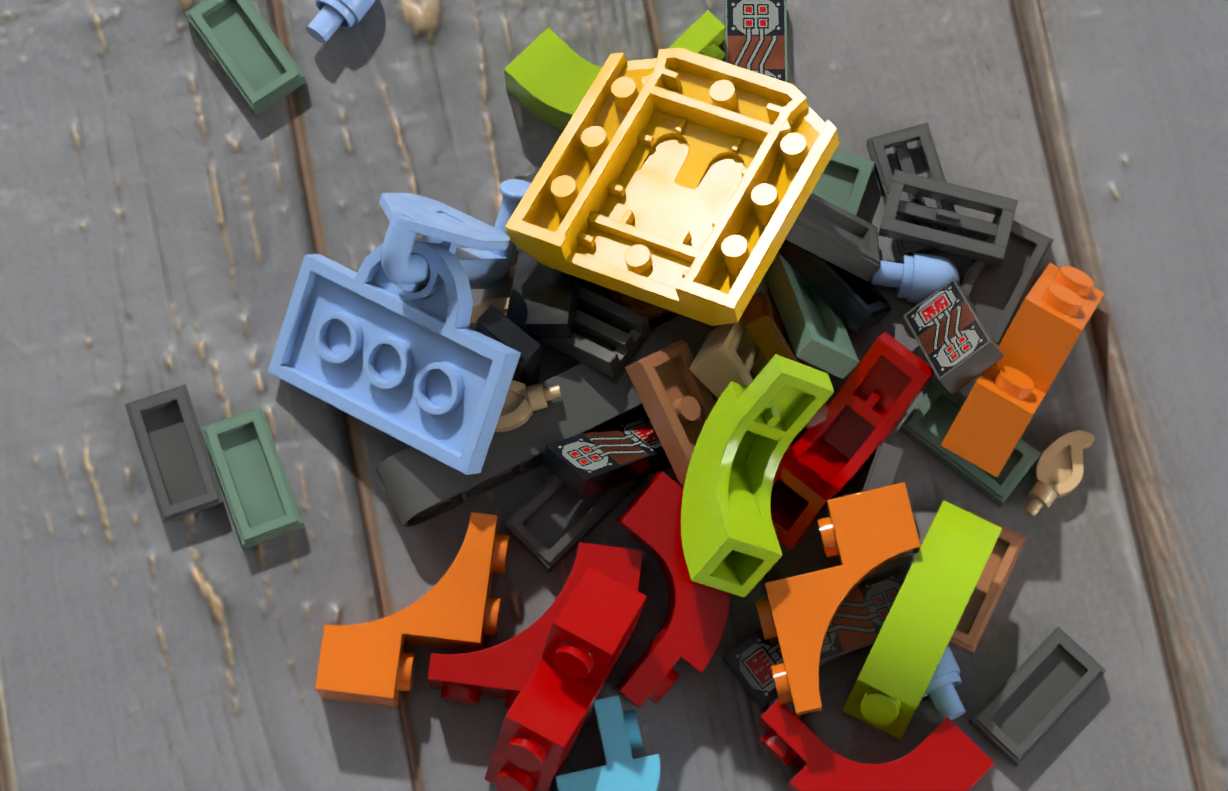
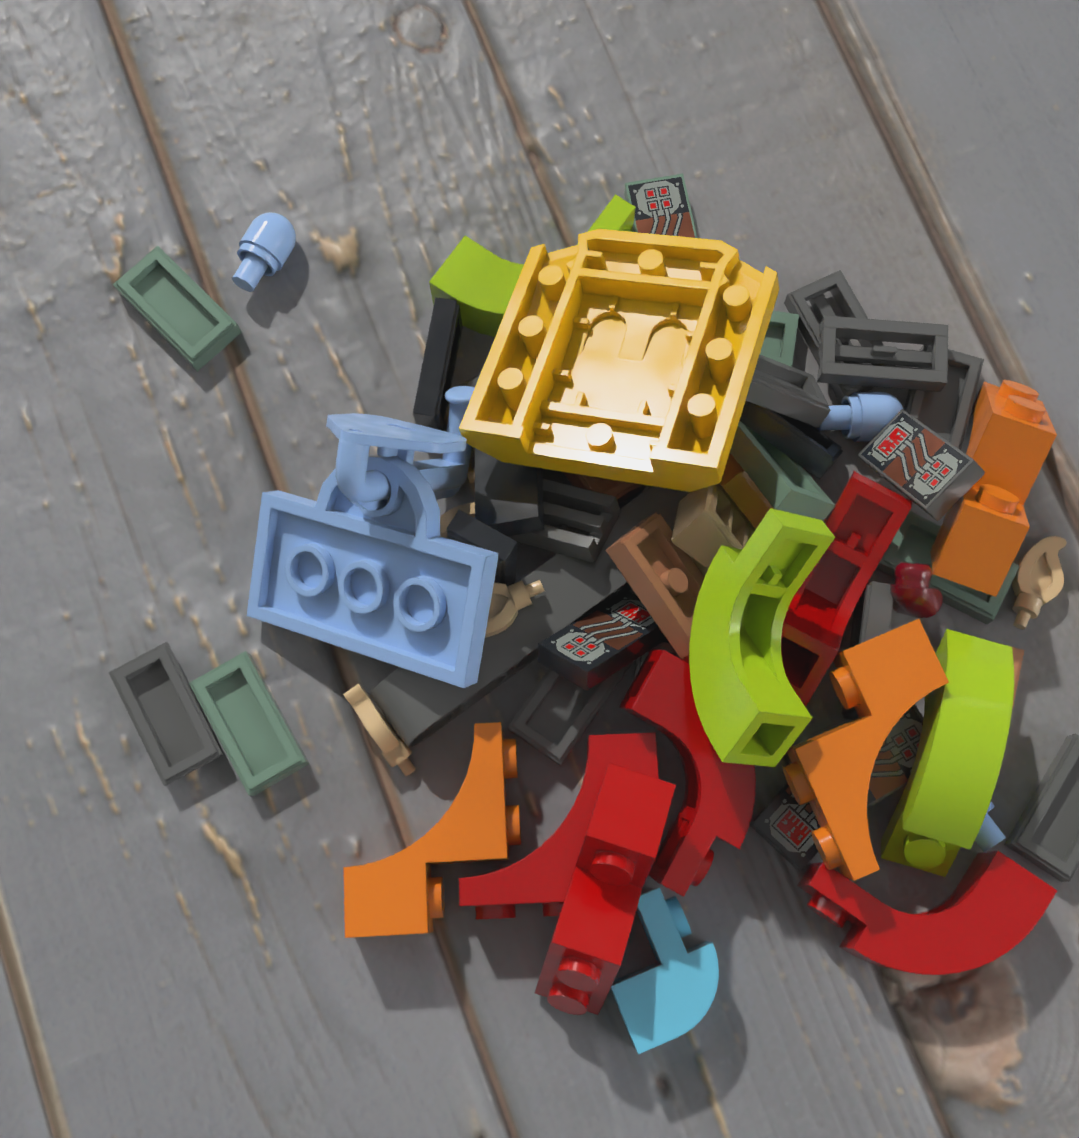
camera: 10 degrees left, 0 degrees up
none -> tan piece [343,683,416,776]
none -> black tile [413,297,463,431]
none -> dark red arm [890,562,943,618]

